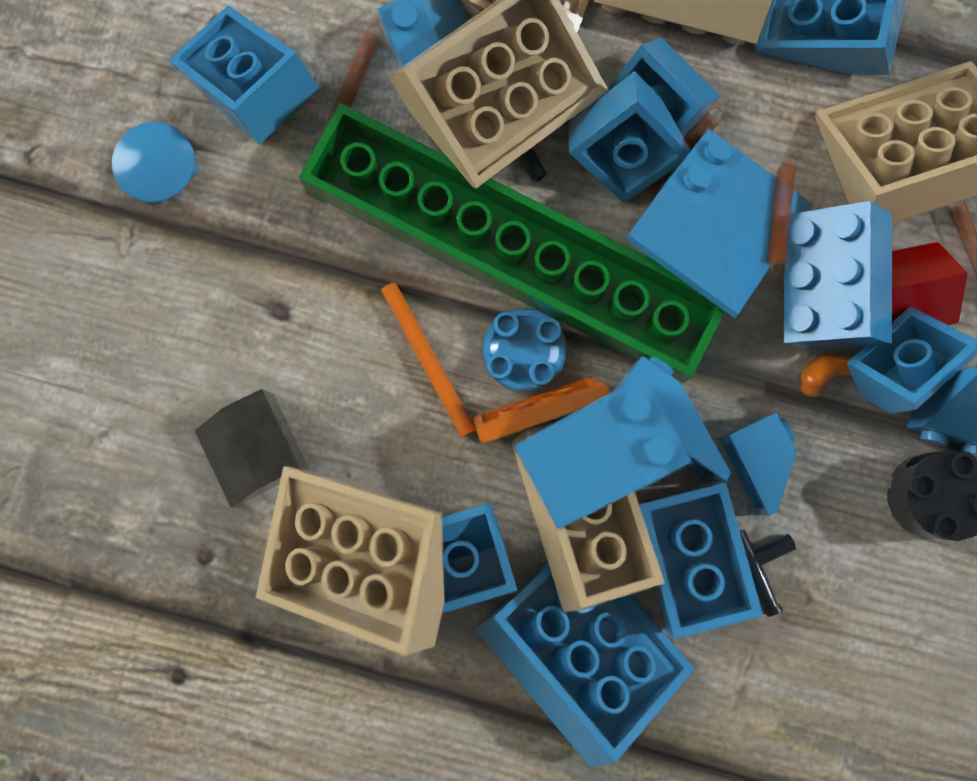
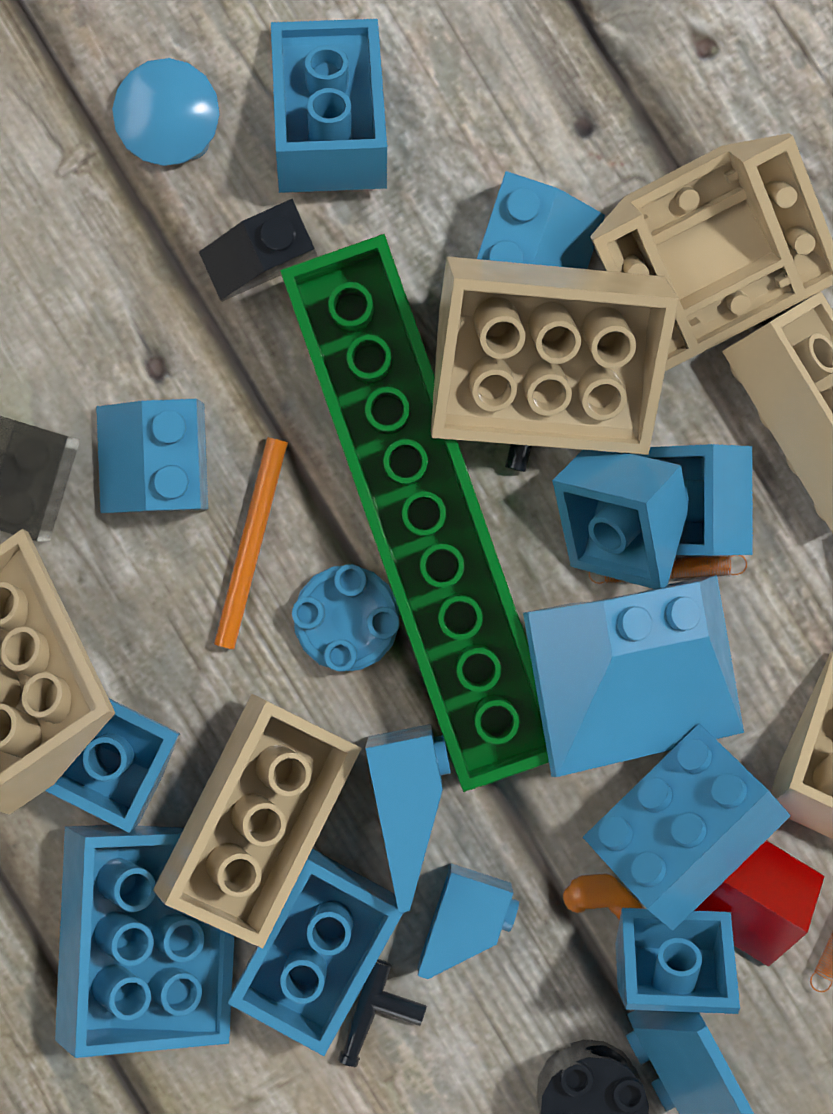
camera: 40 degrees right, 5 degrees up
orange piece [326,24,382,127] -> none
orange tile [473,376,610,444] -> none
dark azure slope [514,375,692,529] -> none
orange piece [767,155,796,276] -> none
none -> dark azure slope [96,399,208,513]
none -> black slope [199,199,318,302]

